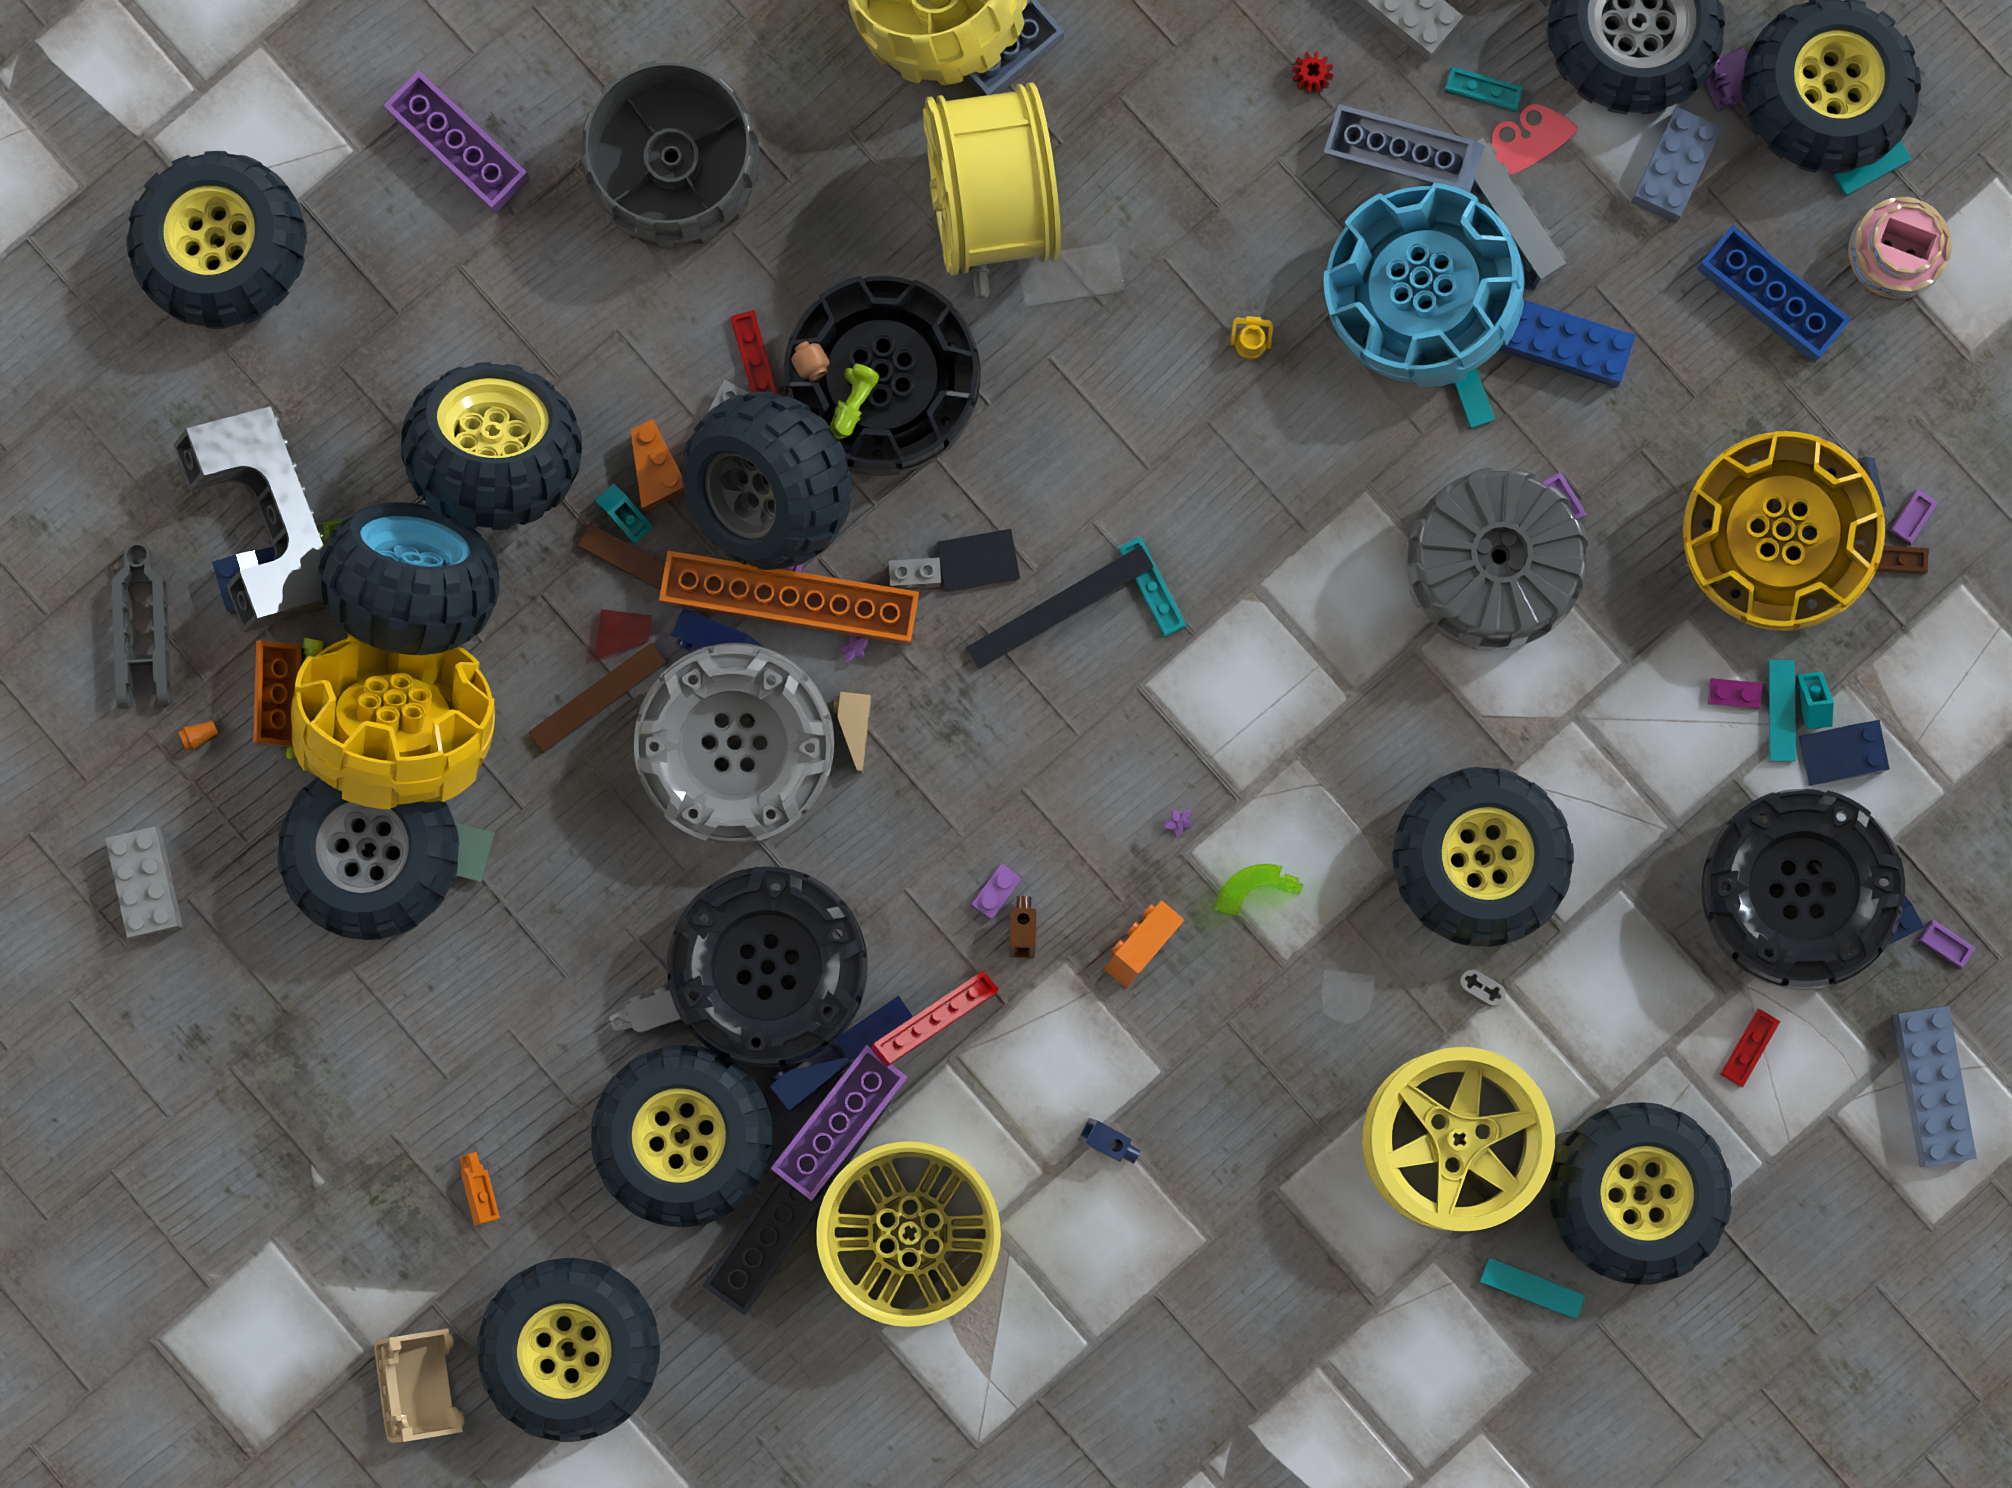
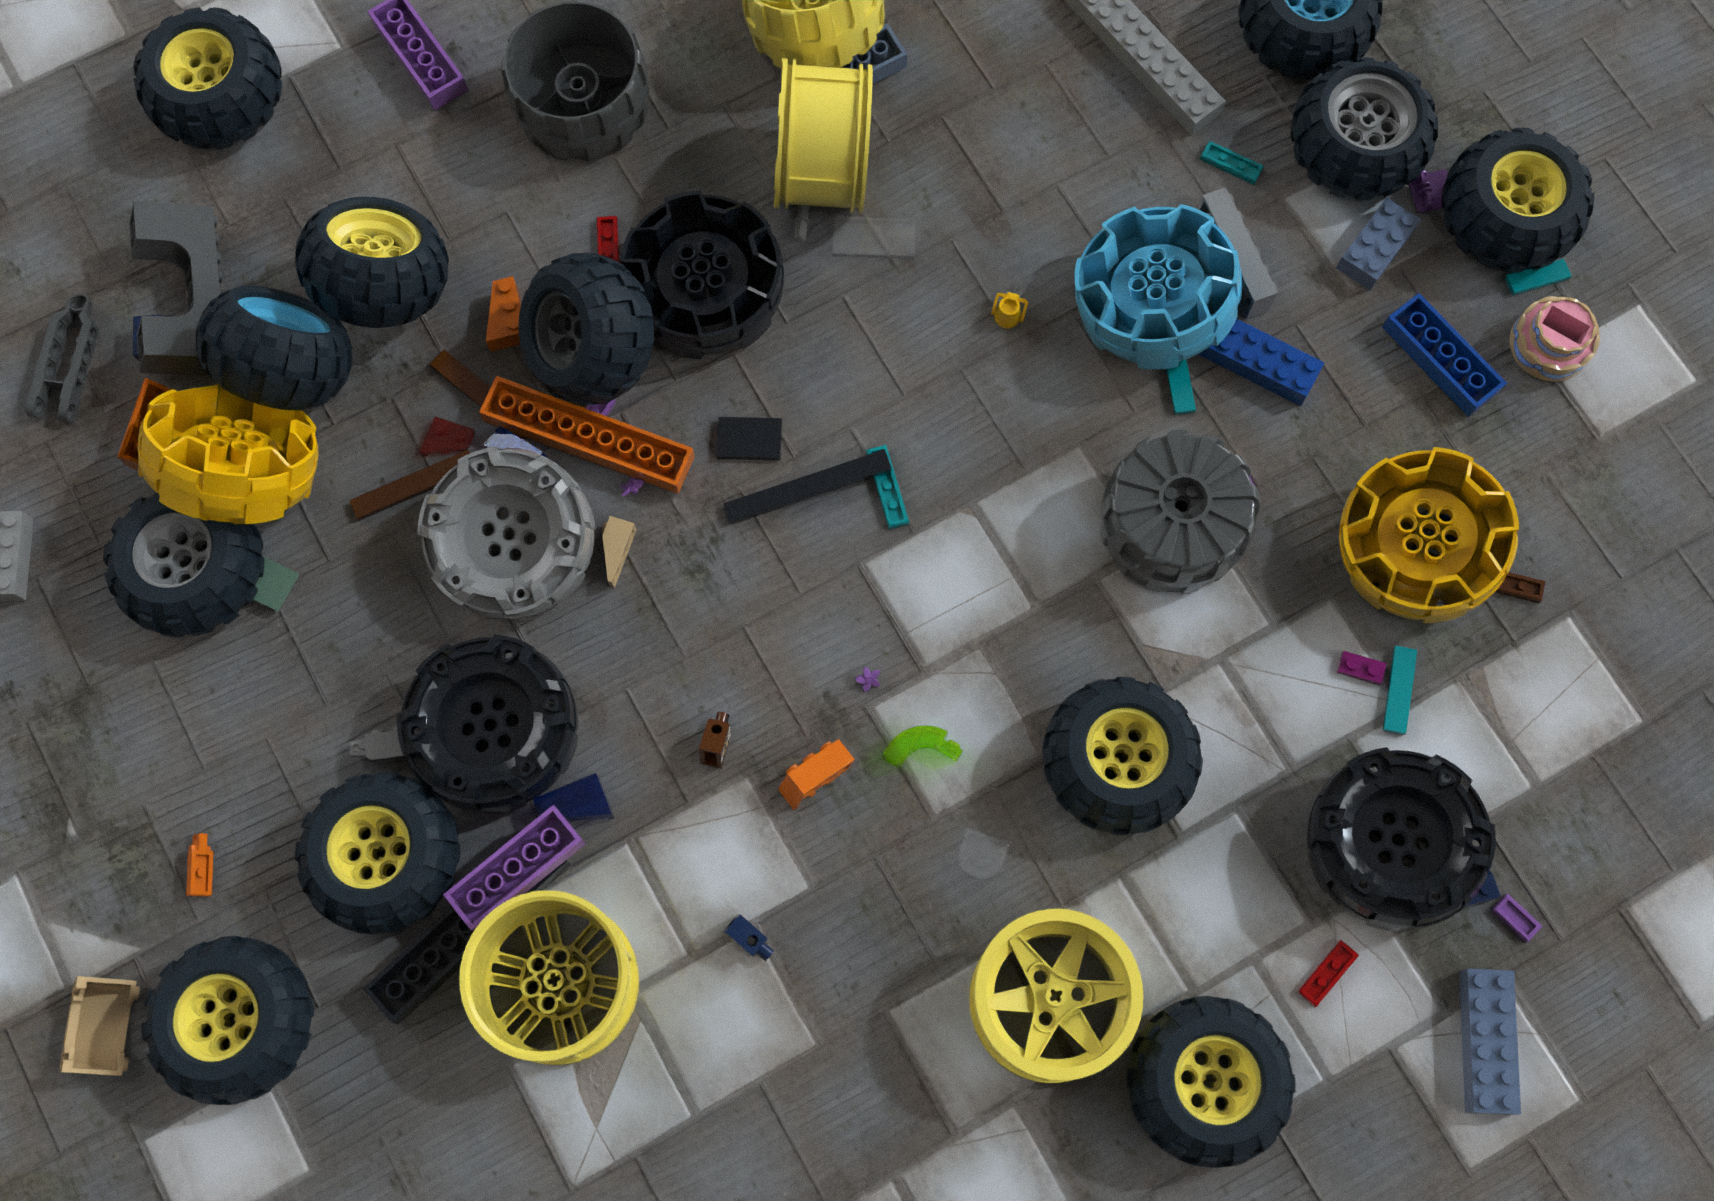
camera: 15 degrees right, 10 degrees down
orange cone [178,720,218,751] -> none
teal slope [595,483,653,544] -> none
dark blue slope [770,1058,851,1112] -> none
nougat head [791,341,829,381] -> none
lime piece [830,364,879,439] -> none
plate [871,970,999,1068] -> none
light grey brick [889,558,941,589] -> none
medium lavender plate [971,863,1022,920] -> none
red gear [1291,51,1334,94] -> none
sand blue brick [1324,104,1485,193] -> none
light grey beam [1459,970,1506,1006] -> none
teal tile [1479,1258,1586,1320] -> none
coral piece [1492,104,1578,175] -> none
teal slope [1797,672,1834,729] -> none
dark blue slope [1799,720,1890,786] -> none
medium lavender tile [1889,489,1938,545] -> none

